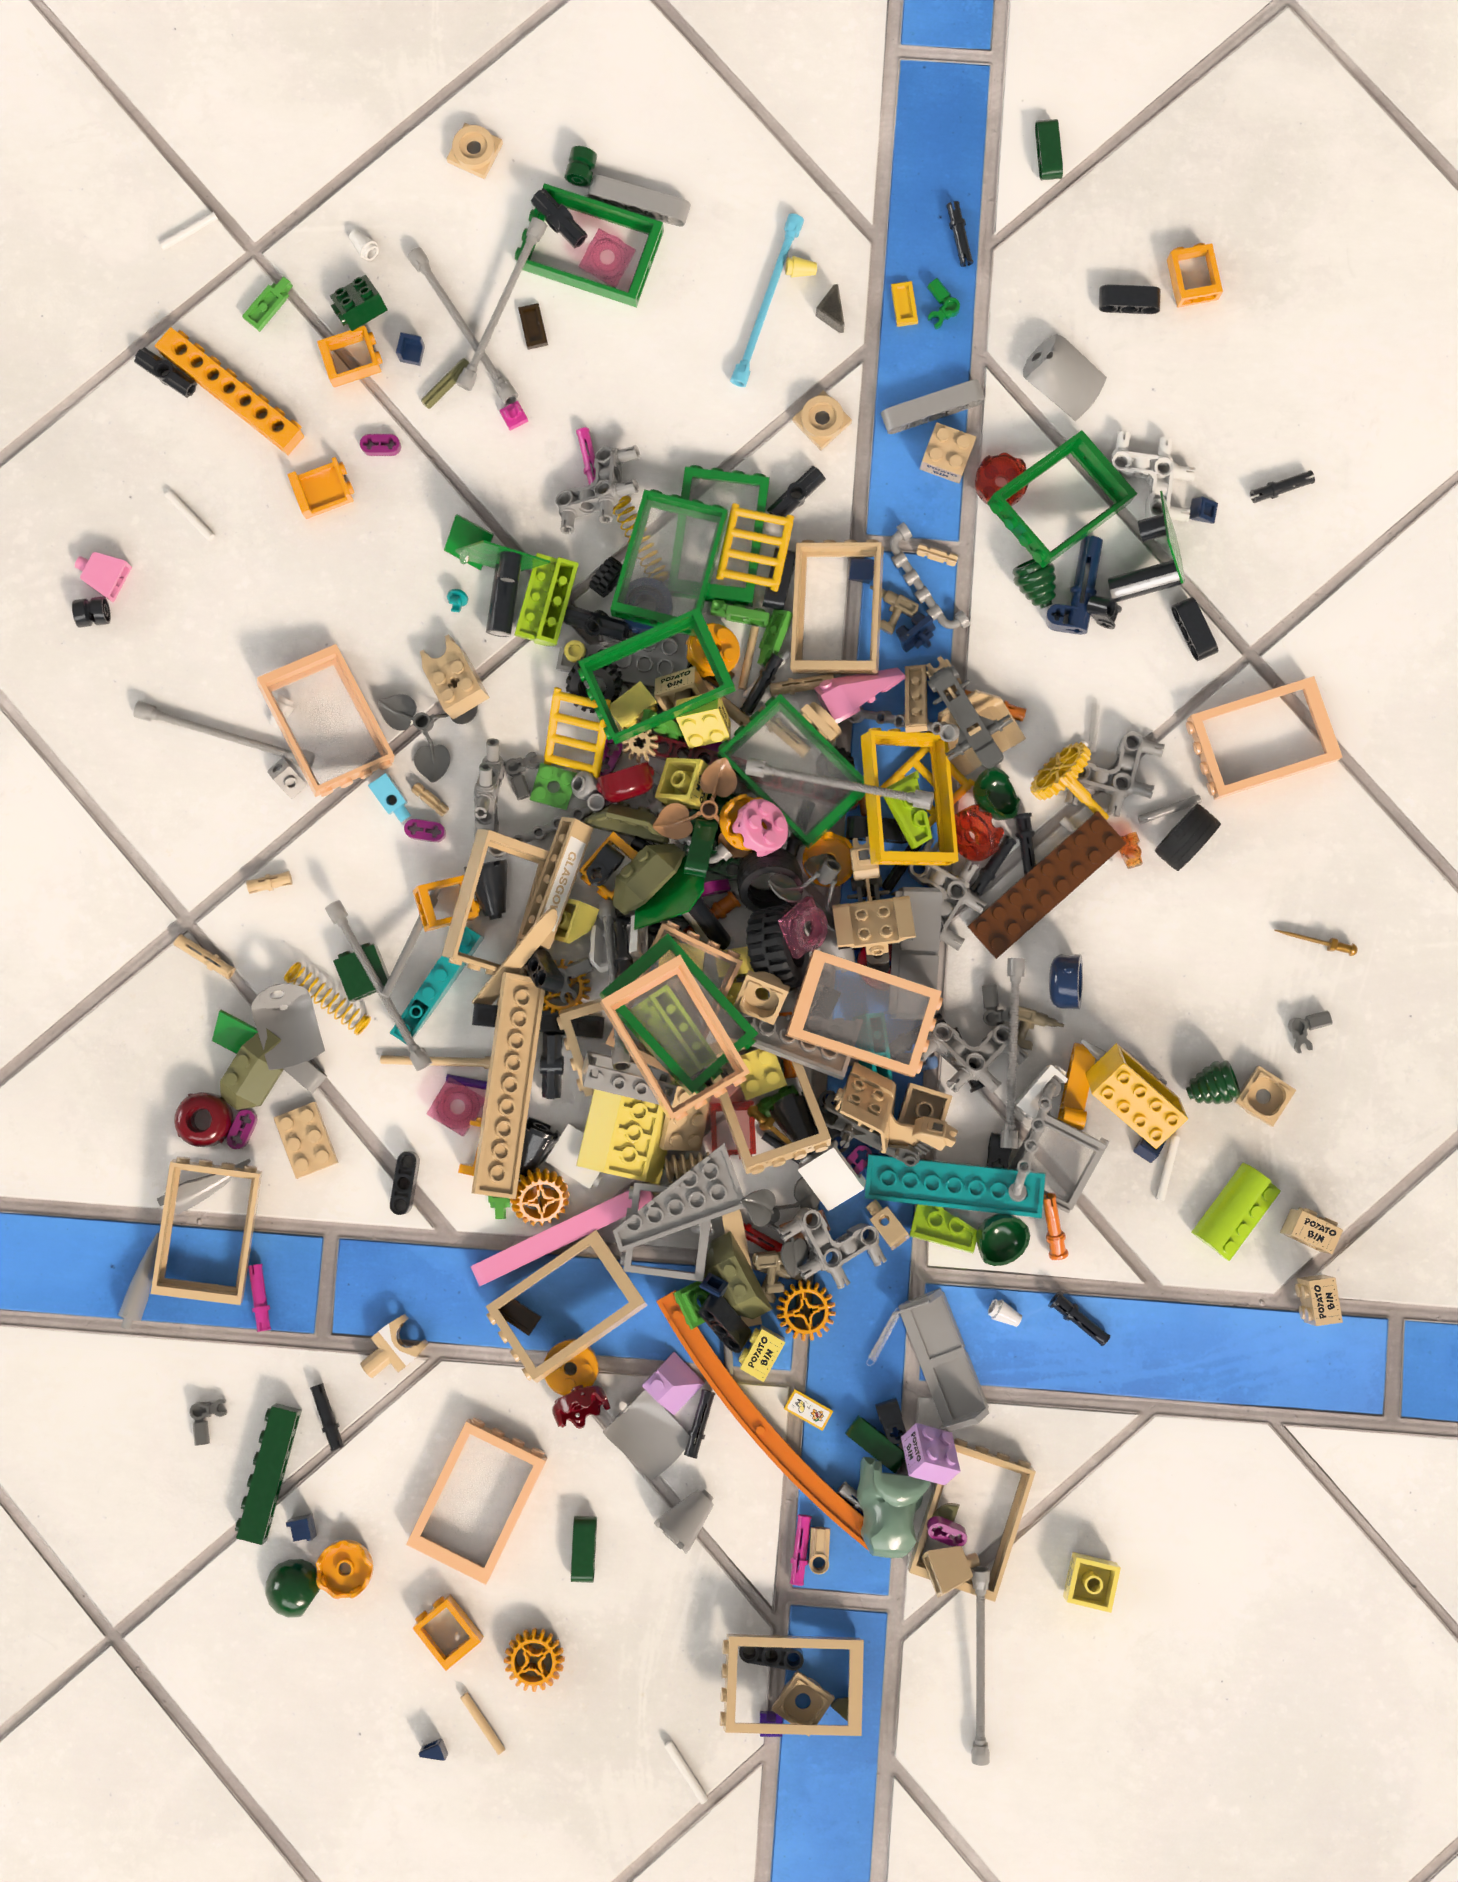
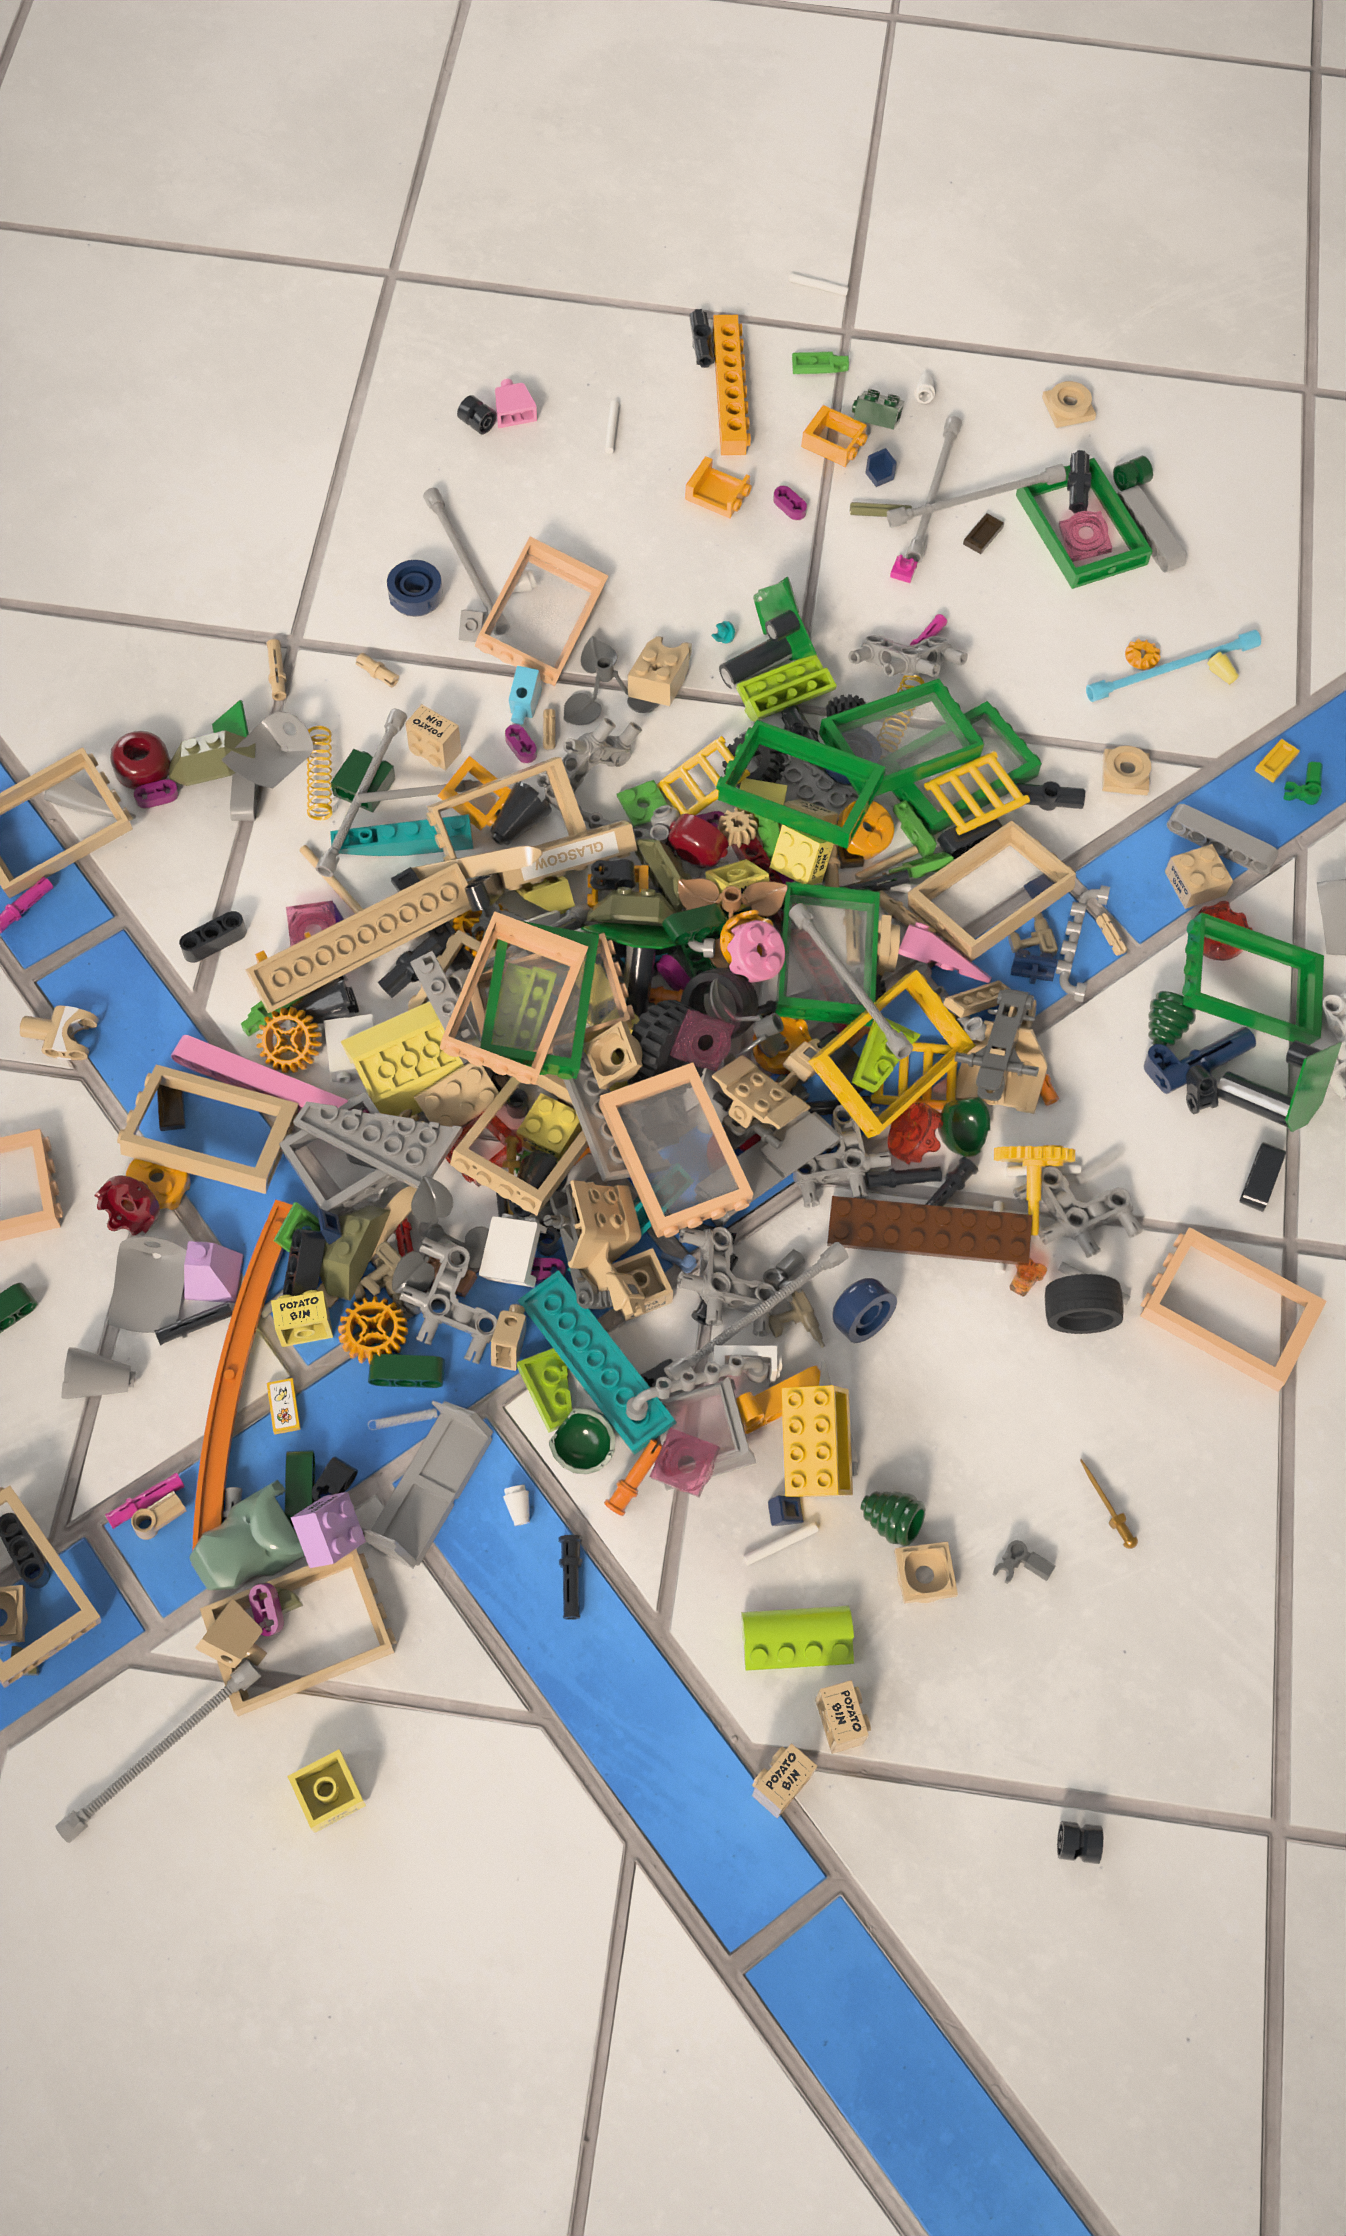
camera: 40 degrees right, 20 degrees down
tan plate [274,1102,339,1179] -> none
dark grey bar [505,752,540,800] -> none
clear smoke slope [816,284,845,333] -> none
none -> dark green beam [368,1354,445,1388]
none -> dark blue piece [387,560,443,617]
none -> tan brick [405,704,461,771]
none -> clear pink piece [649,1427,720,1498]
none -> light orange gear [1125,638,1161,670]

